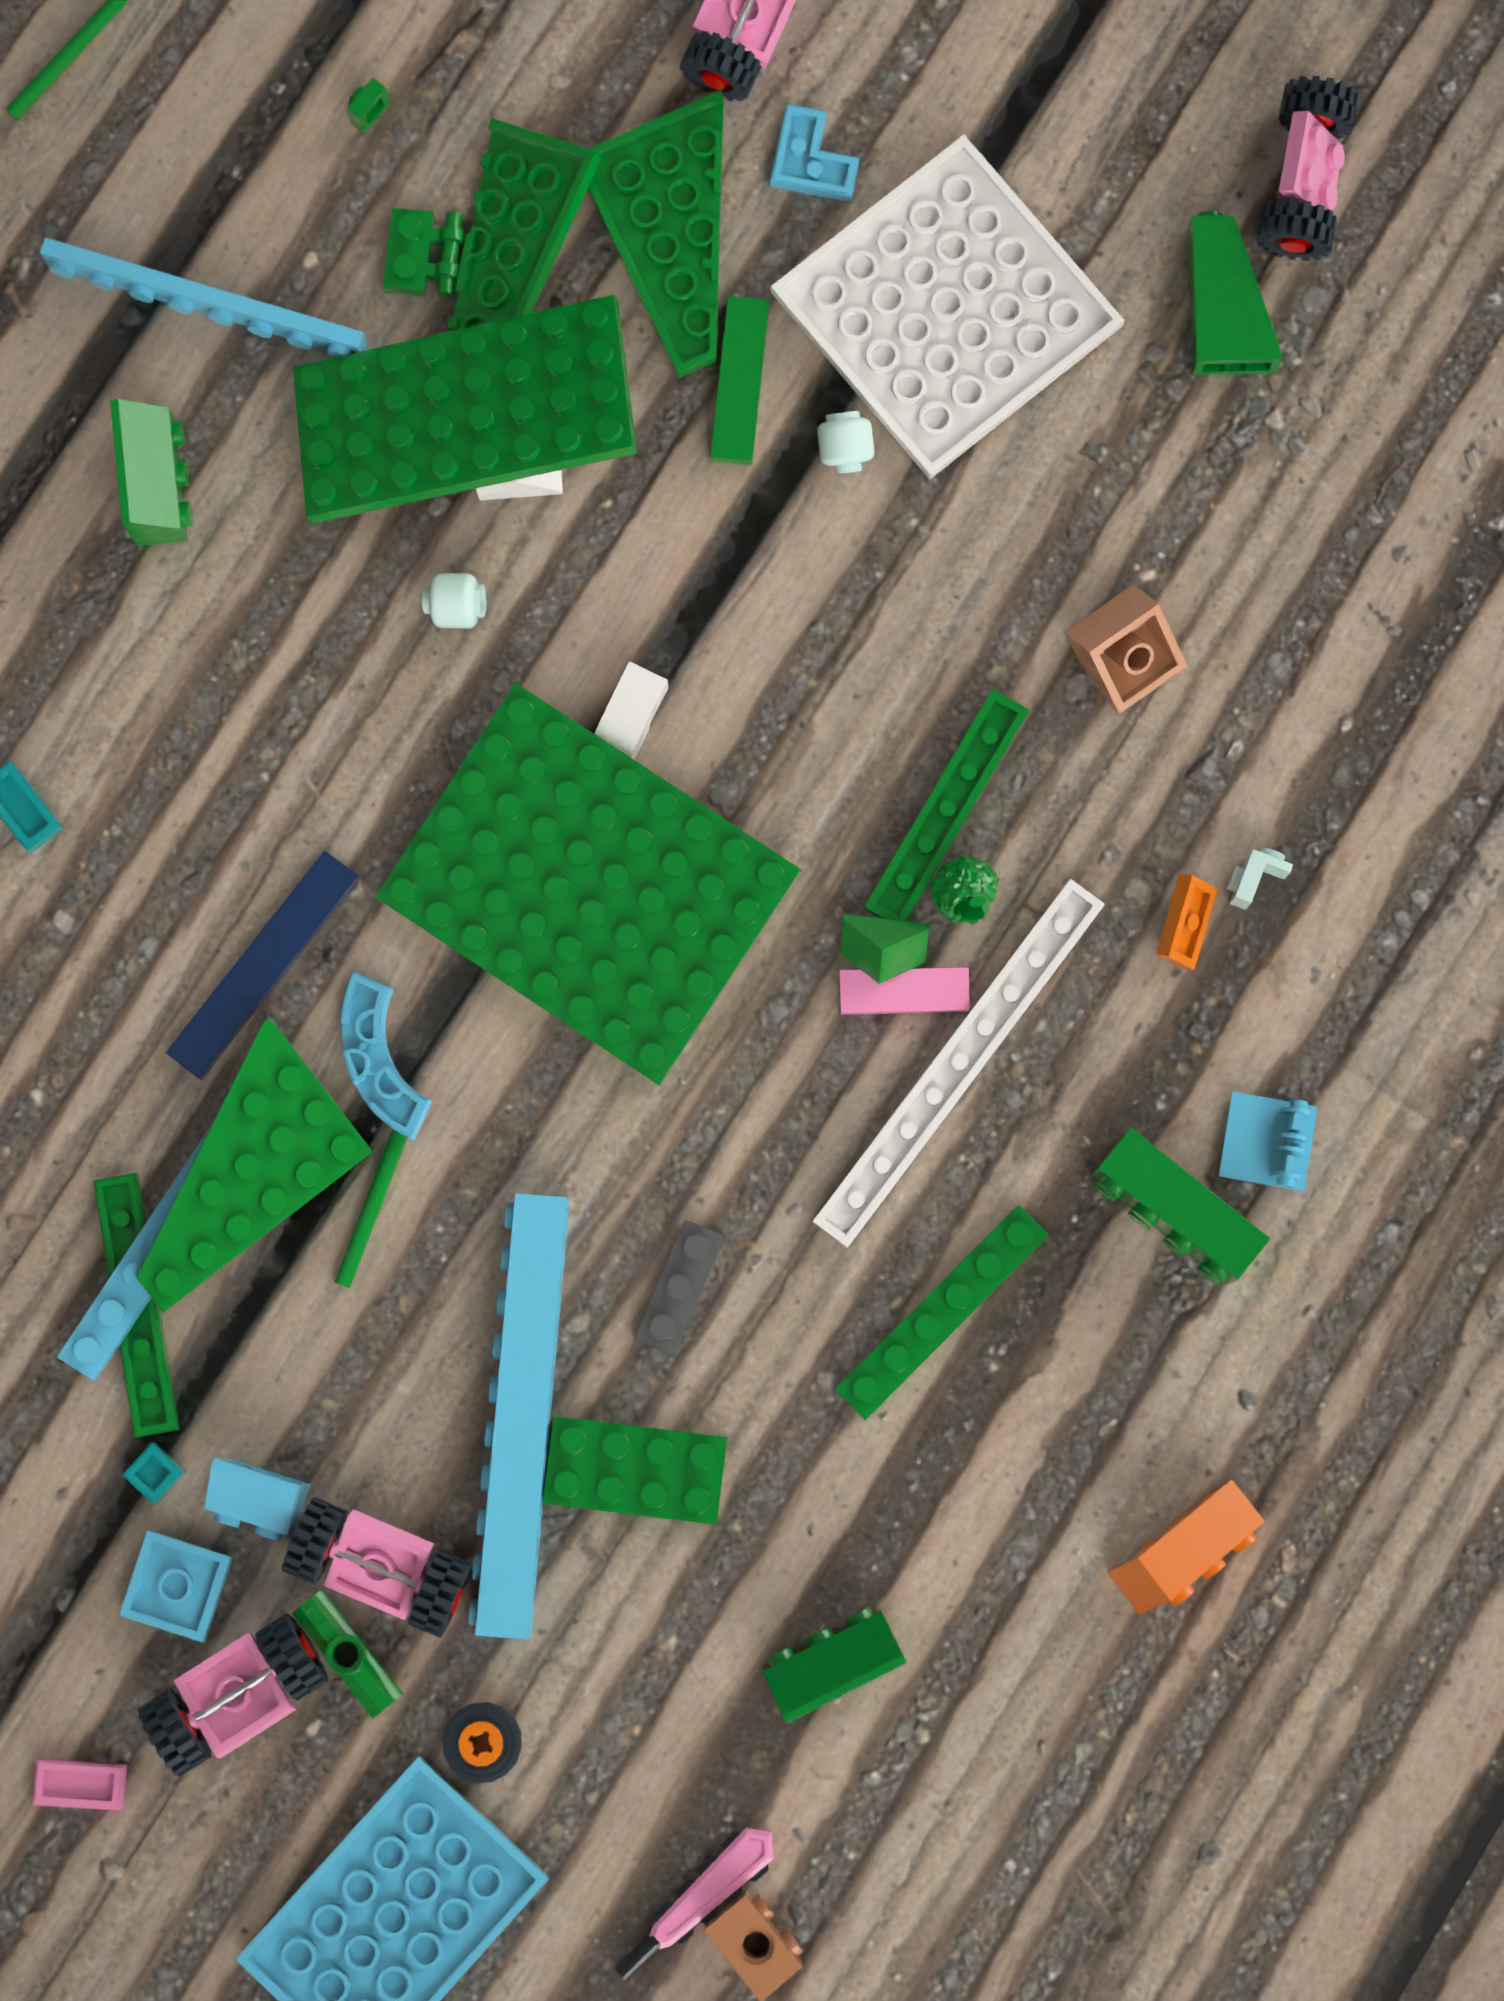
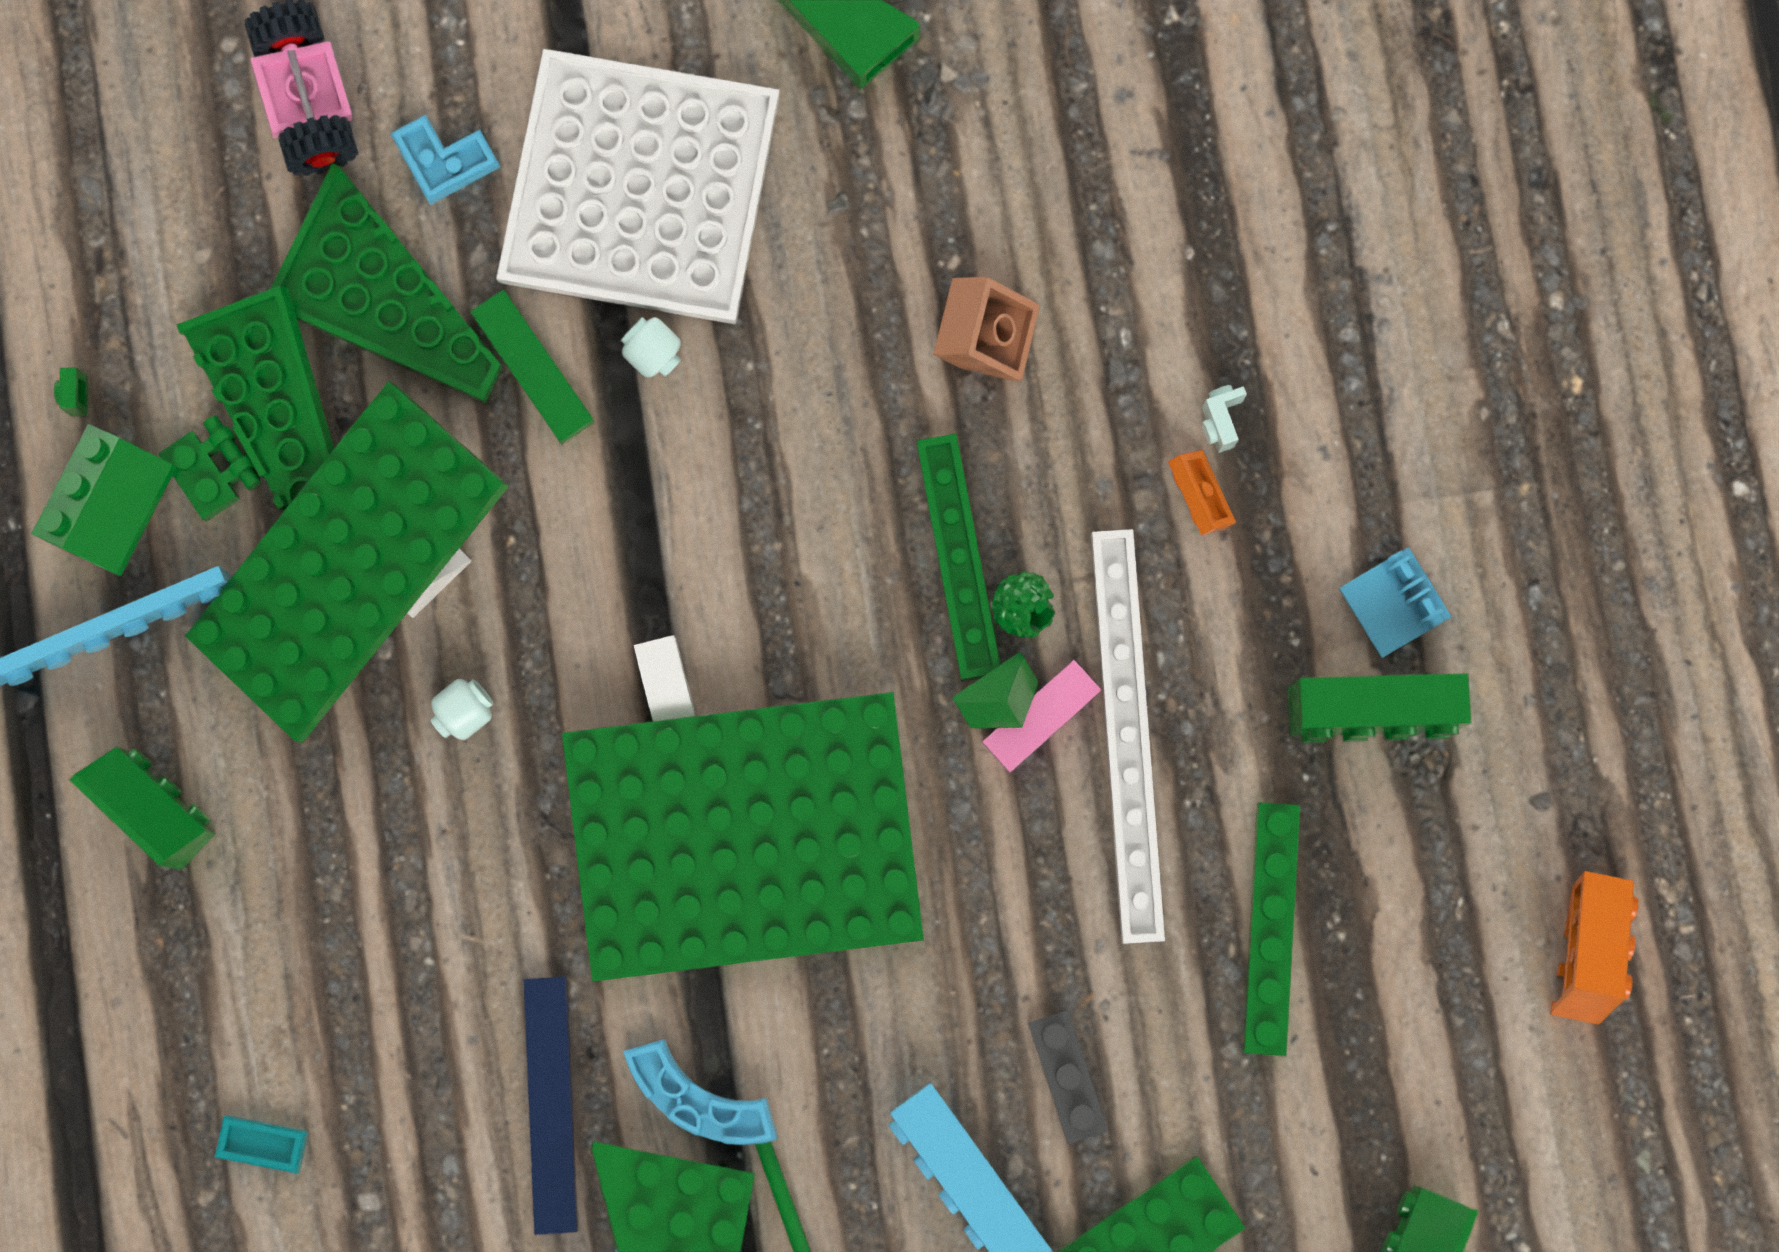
camera: 45 degrees left, 0 degrees up
none -> green slope [31,424,177,577]

